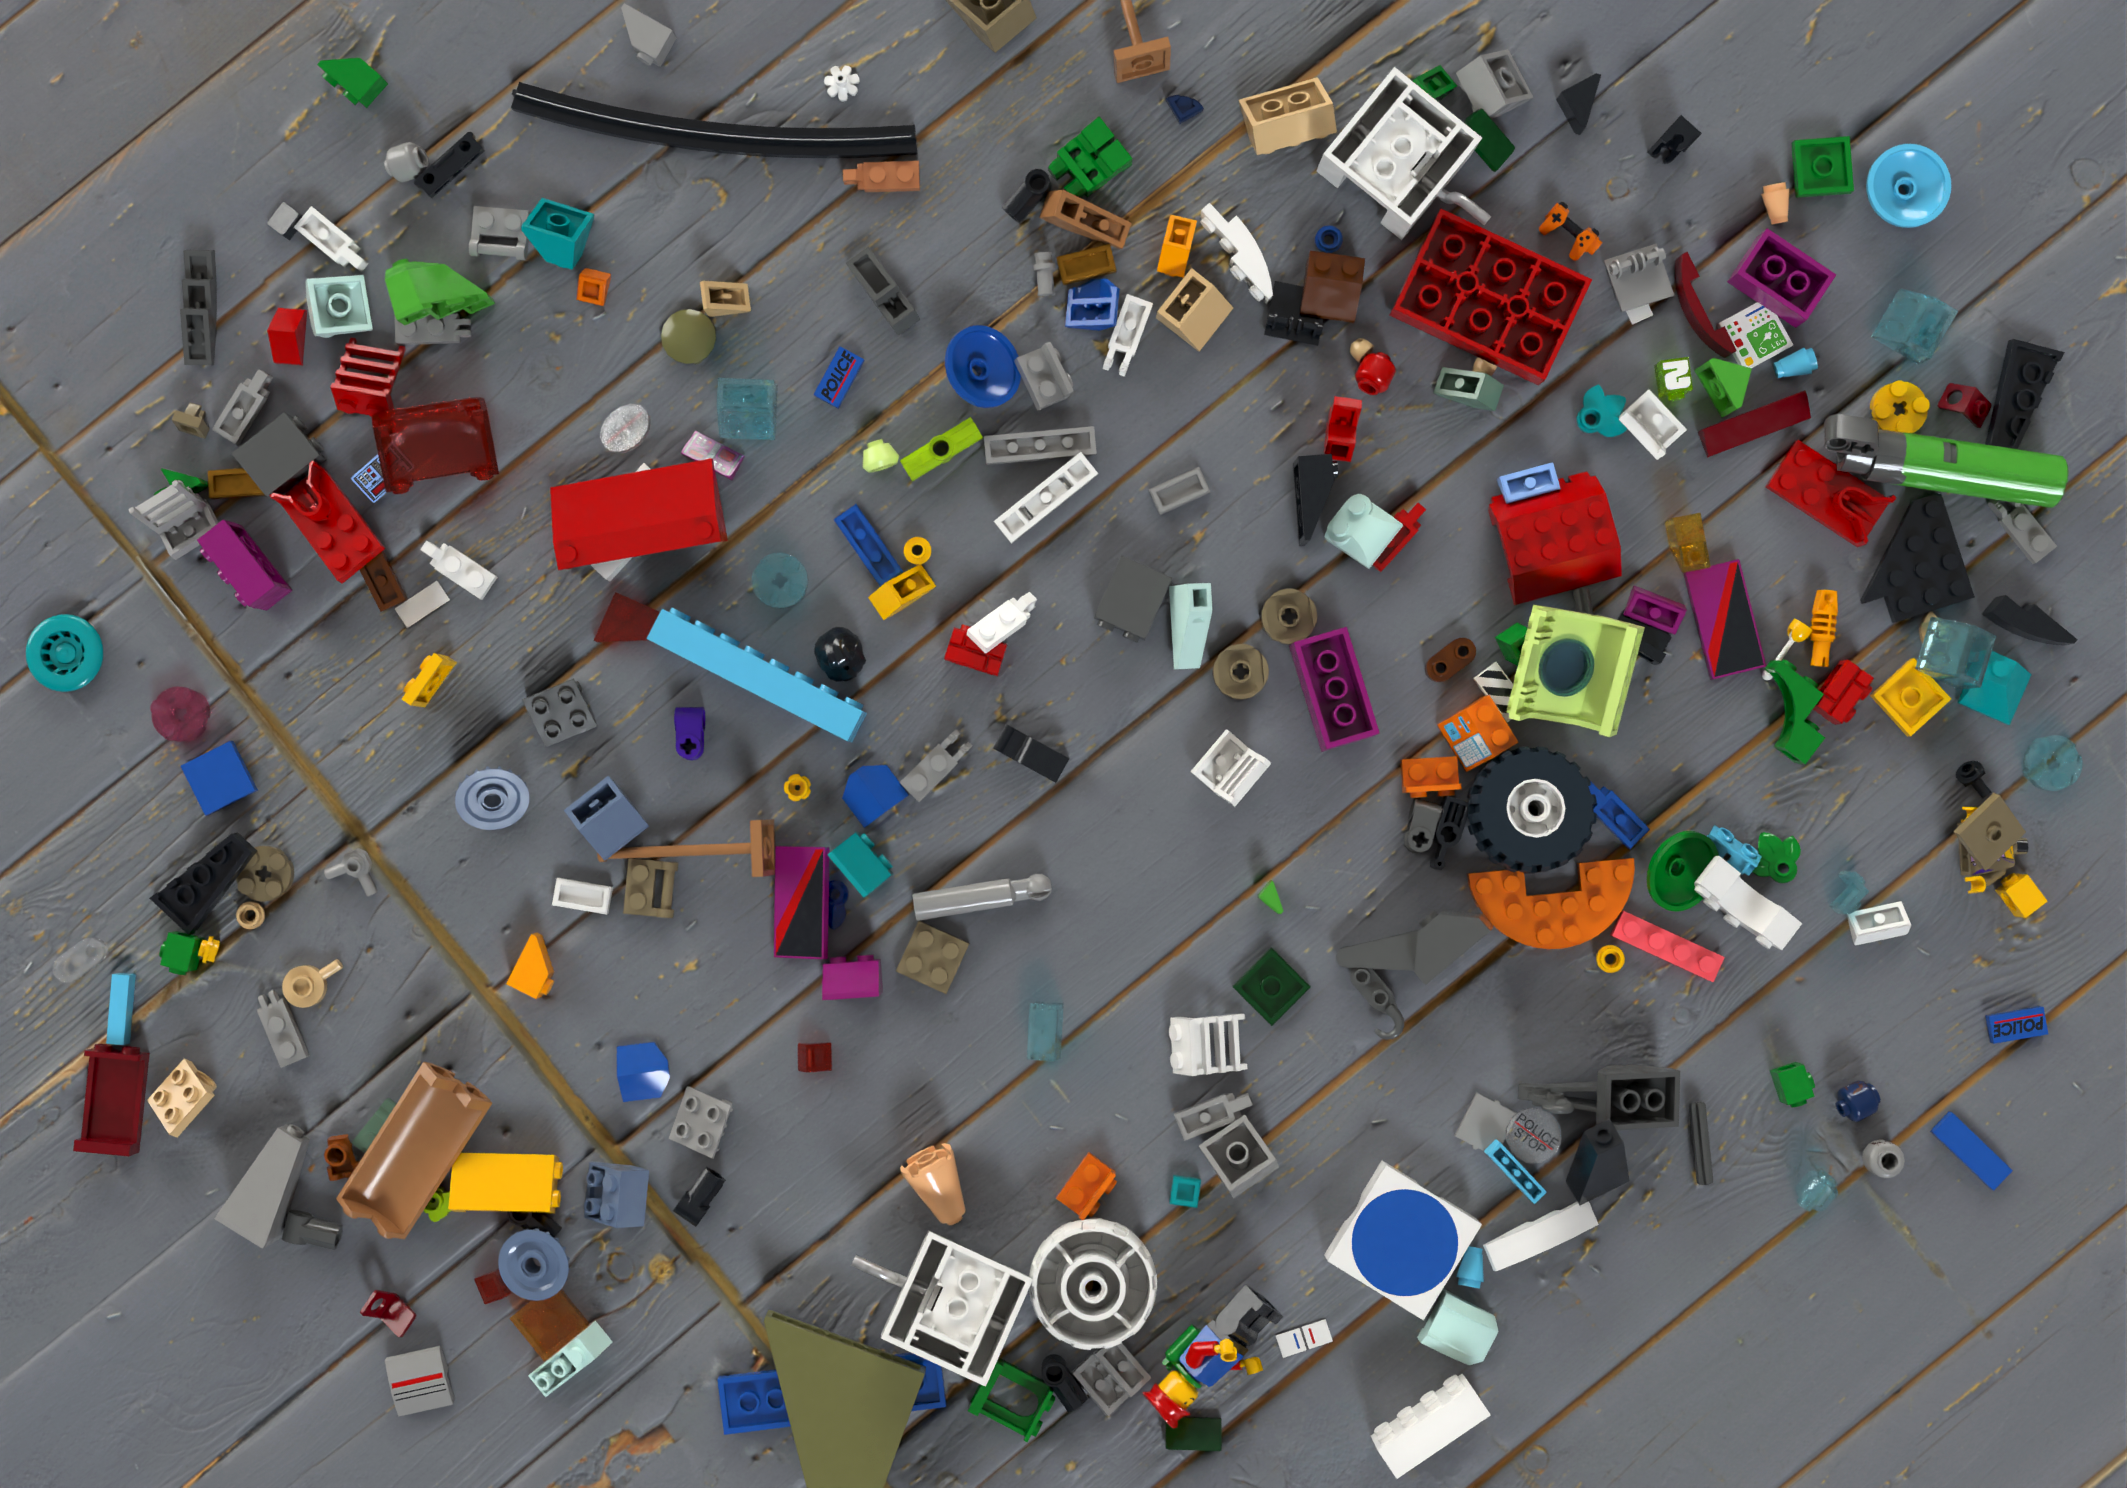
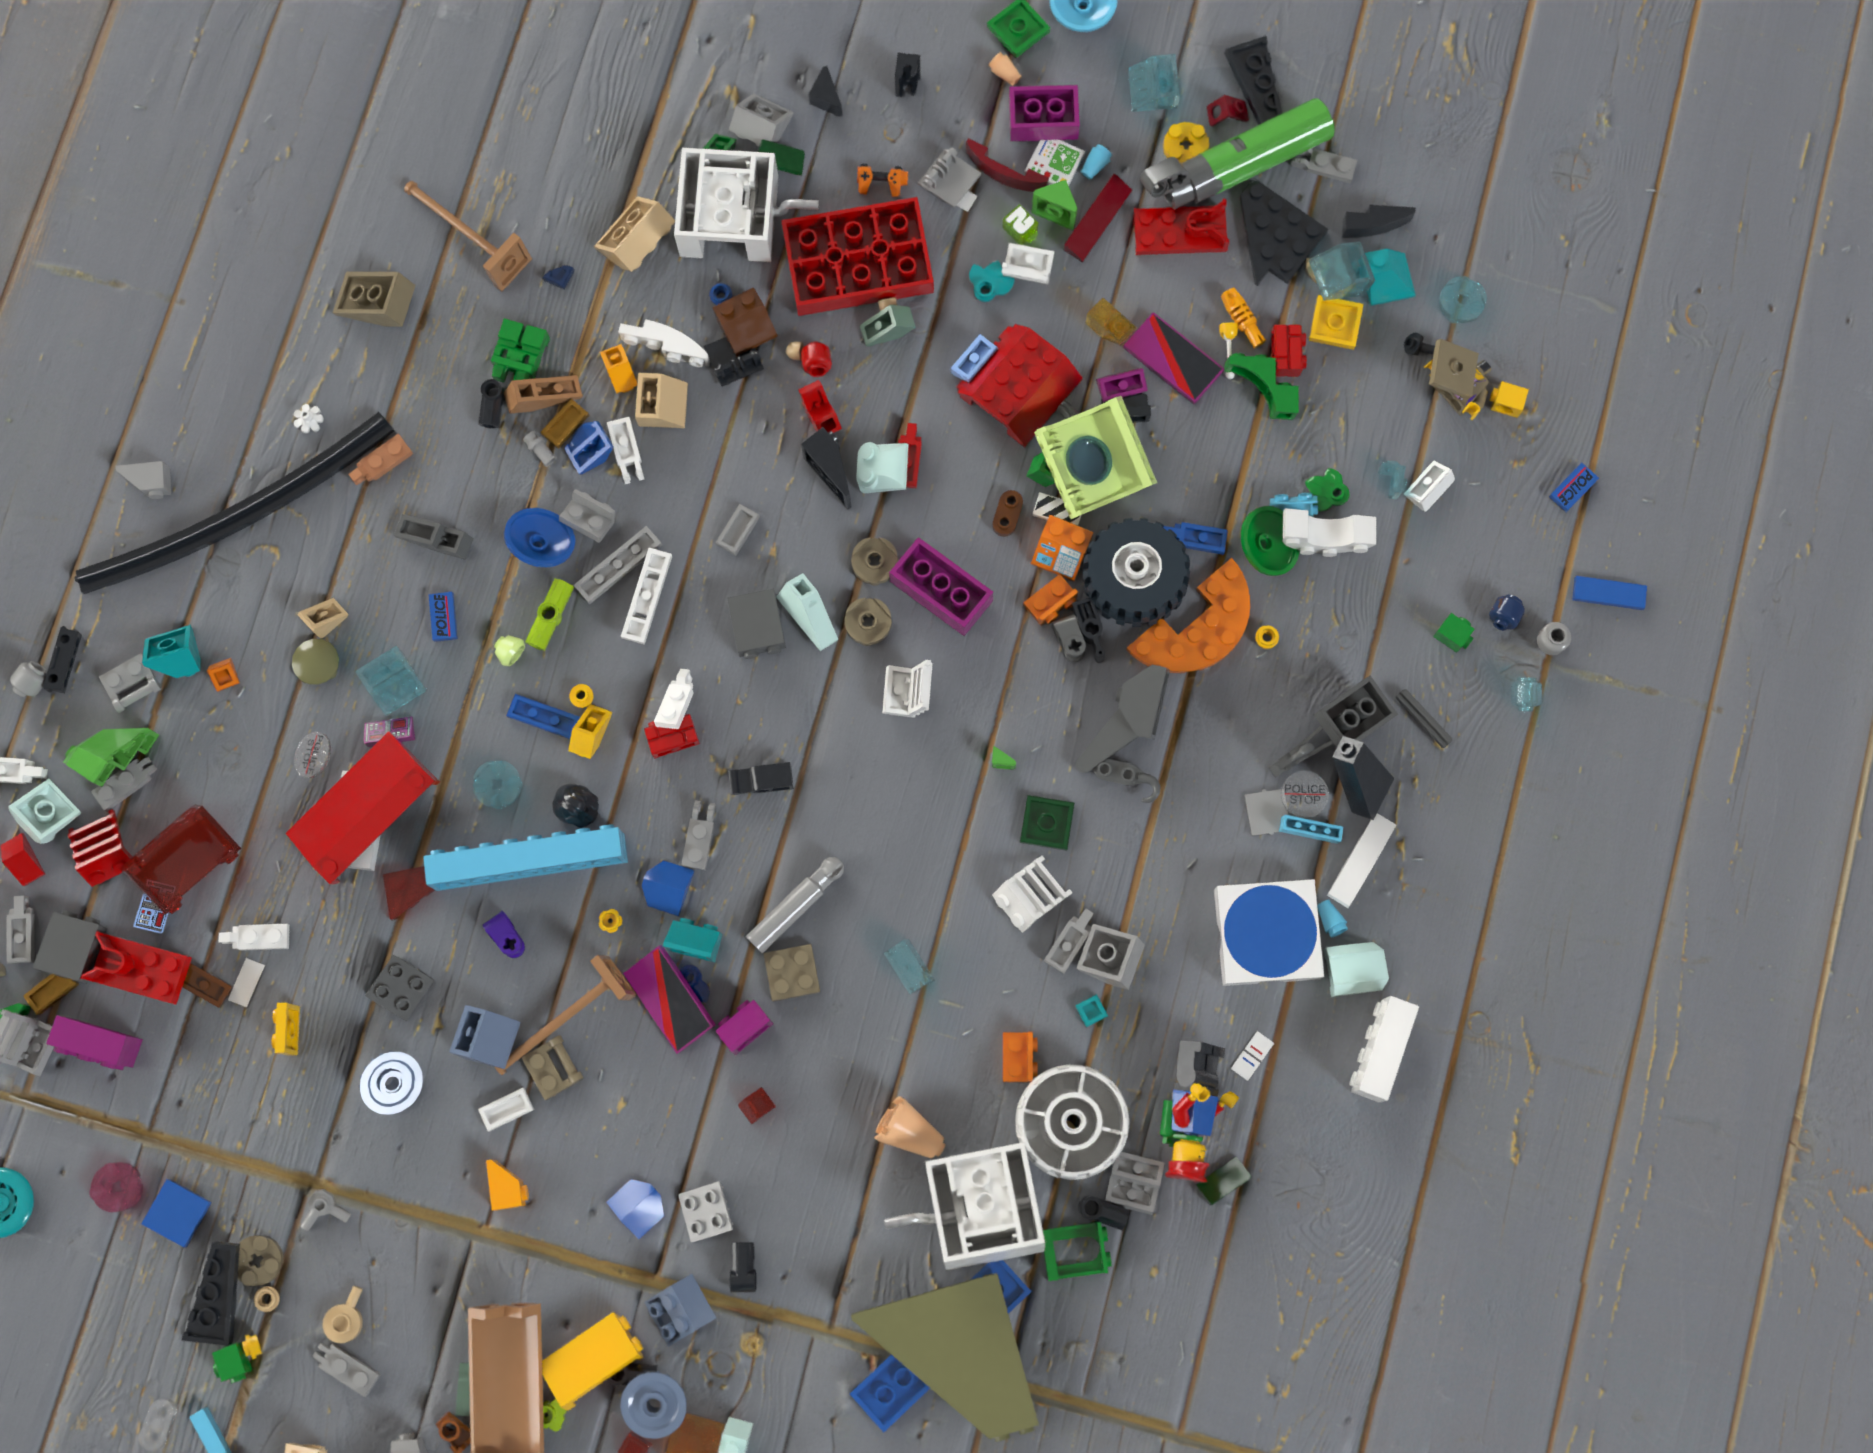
camera: 30 degrees left, 10 degrees down
coral plate [1610,911,1725,982] -> none

